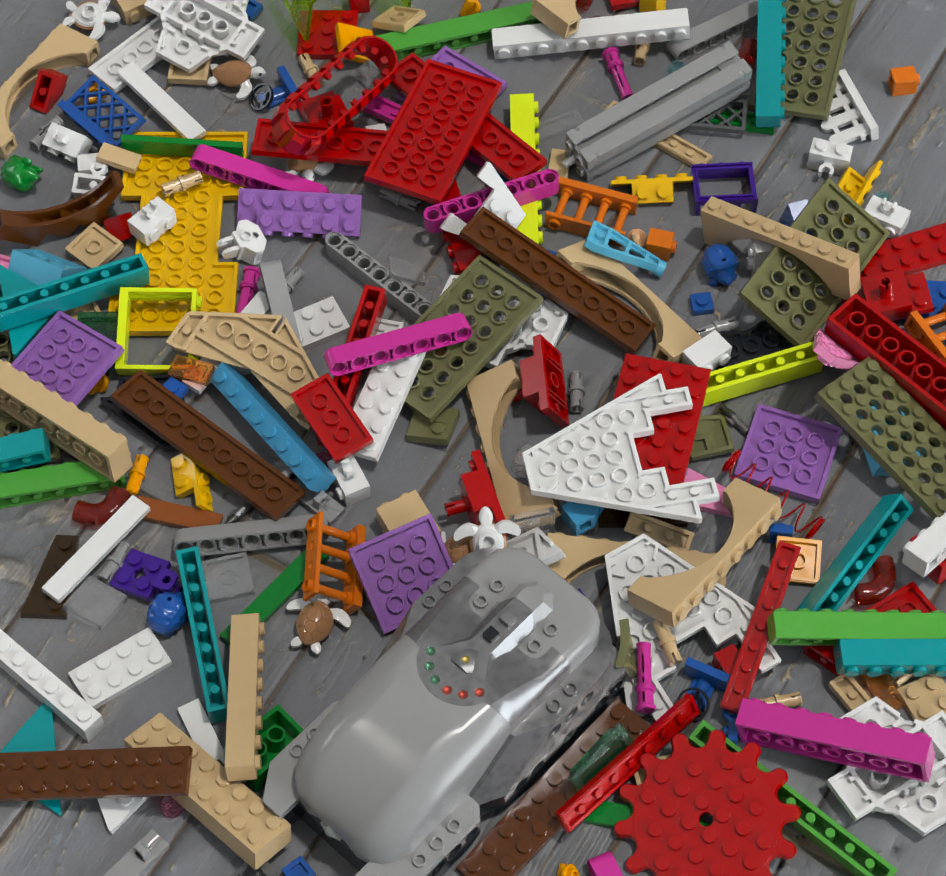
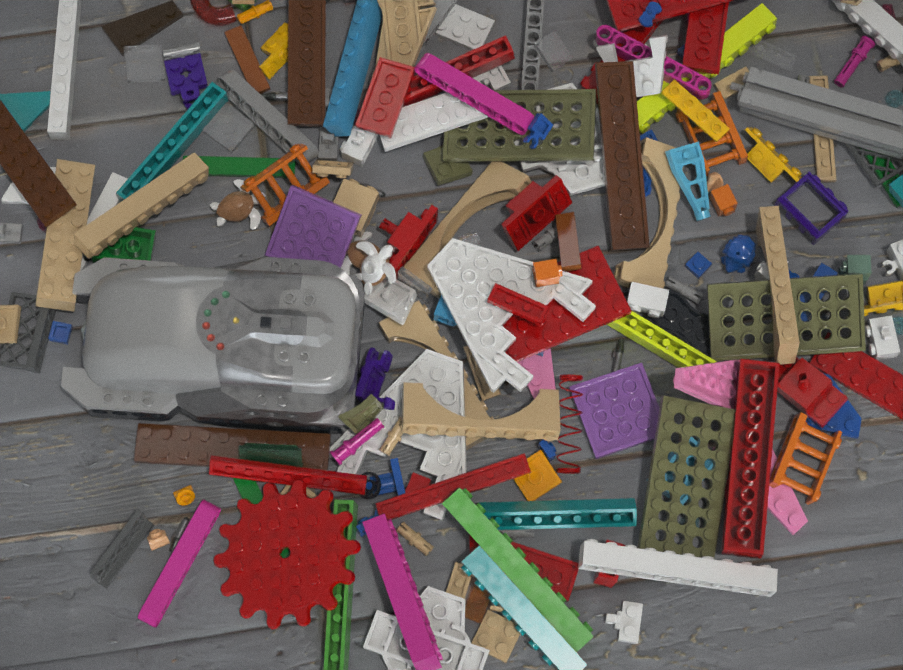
camera: 50 degrees right, 15 degrees up
white tile [42,495,150,604] -> none
white plate [68,627,173,709] -> none
blue animal [147,592,189,637] -> none
olive plate [690,415,735,461] -> none
clear red cylinder [854,555,897,606] -> none
none -> tan plate [312,159,354,178]
none -> dark purple hand [374,396,395,410]
none -> red plate [487,283,549,326]
none -> blue plate [523,113,553,149]
none -> orange brick [532,259,563,287]
none -> dark orange tile [556,212,582,271]
none -> blue piece [639,1,662,27]
none -> yellow bracket [661,79,730,142]
none -> sand green brick [838,255,872,285]

